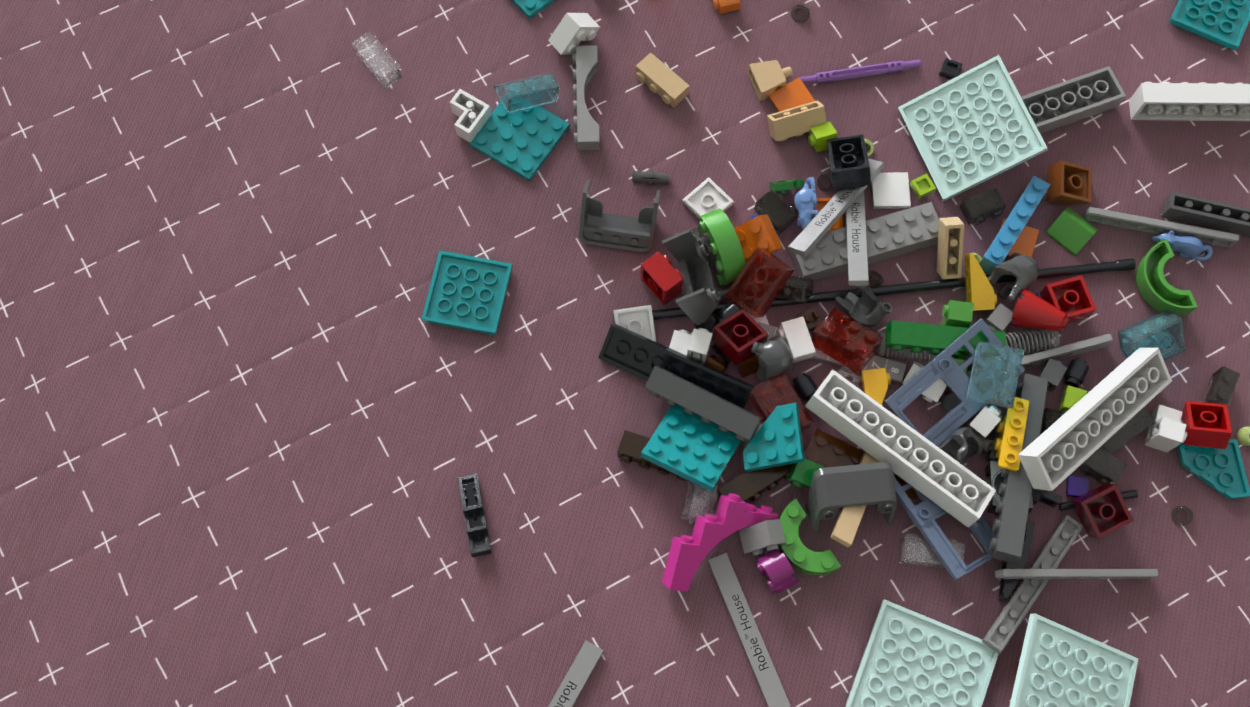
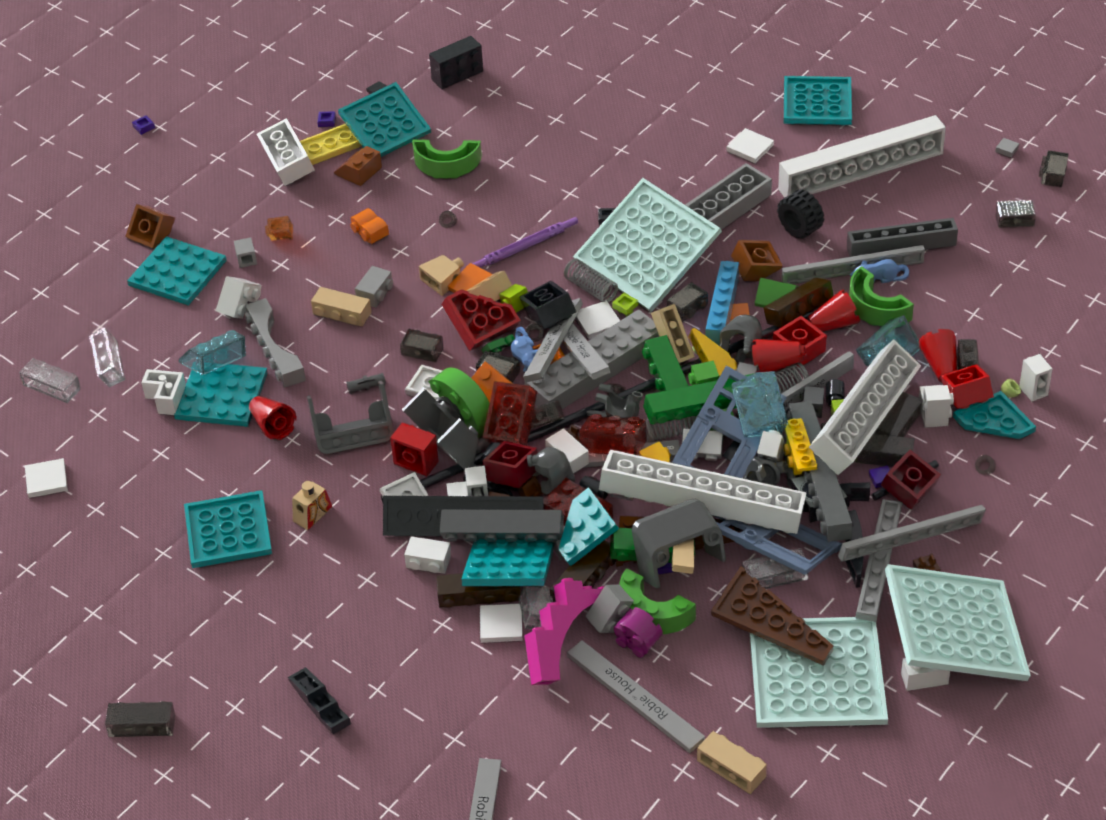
camera: 20 degrees left, 25 degrees down
none -> white tile [25,458,68,498]
none -> clear brick [90,328,126,388]
none -> clear smoke brick [105,701,176,737]
none -> red cone [249,396,297,440]
none -> tan torso [292,481,332,530]
none -> light grey brick [355,266,394,308]
none -> clear smoke brick [400,328,444,362]
none -> white brick [404,537,451,574]
none -> red brick [441,289,521,351]
none -> white tile [480,604,523,643]
none -> light grey piece [564,258,618,302]
none -> green brick [642,335,688,392]
none -> reddish brown wing [711,566,834,666]
none -> white tile [727,128,774,163]
none -> dark brown brick [763,277,834,327]
none -> black tyre [777,189,825,239]
none -> red cone [807,289,860,332]
none -> reddish brown tile [913,553,941,572]
none -> red cone [918,329,957,382]

